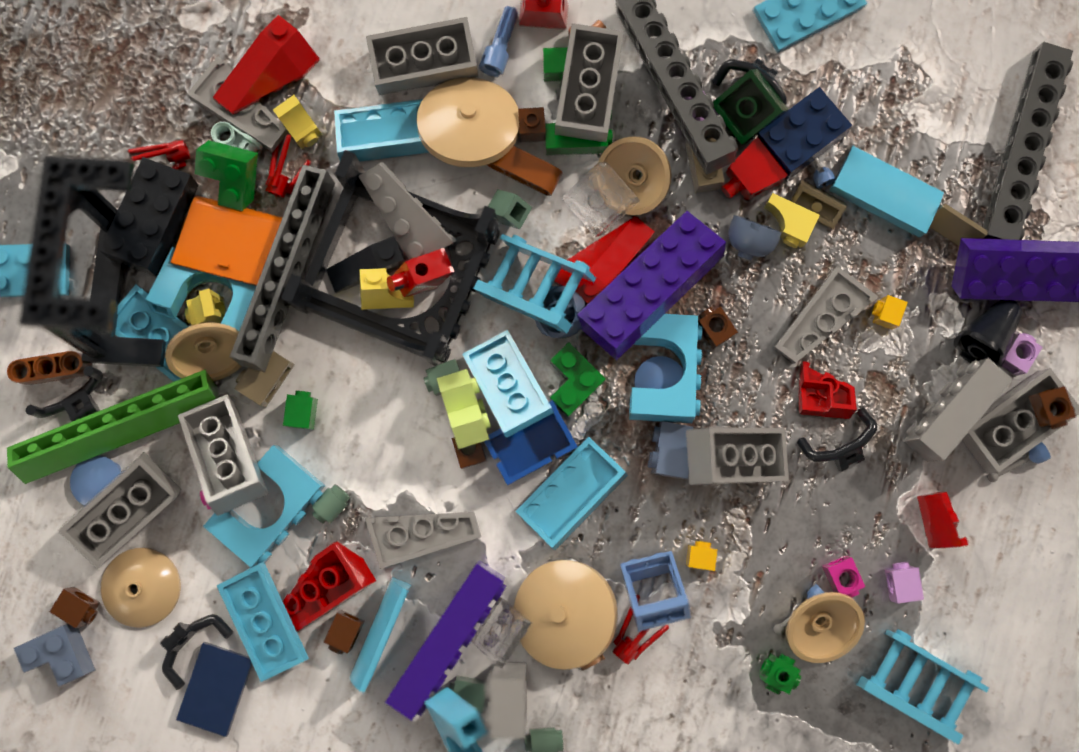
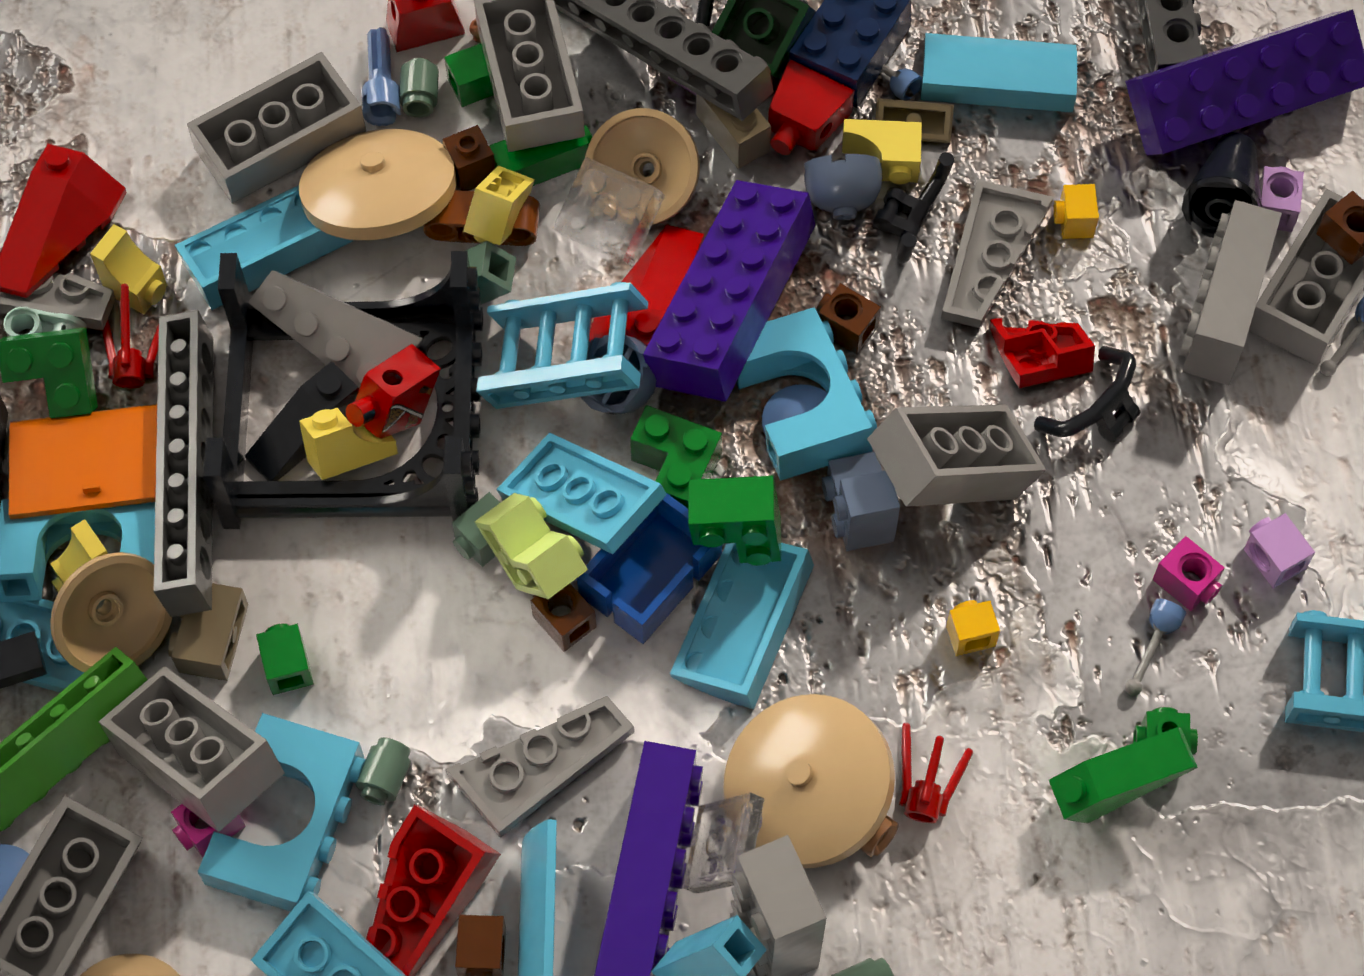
camera: 25 degrees left, 20 degrees down
medium blue window [620,551,691,632] -> none
tan dish [786,592,865,663] -> none
red slope [917,492,969,548] -> none
dark tan slope [930,204,988,246] -> none
none -> sand green brick [399,58,439,118]
none -> light yellow arch [463,166,535,245]
none -> green brick [688,476,781,566]
none -> black piece [873,152,955,263]
none -> green slope [1049,727,1198,824]

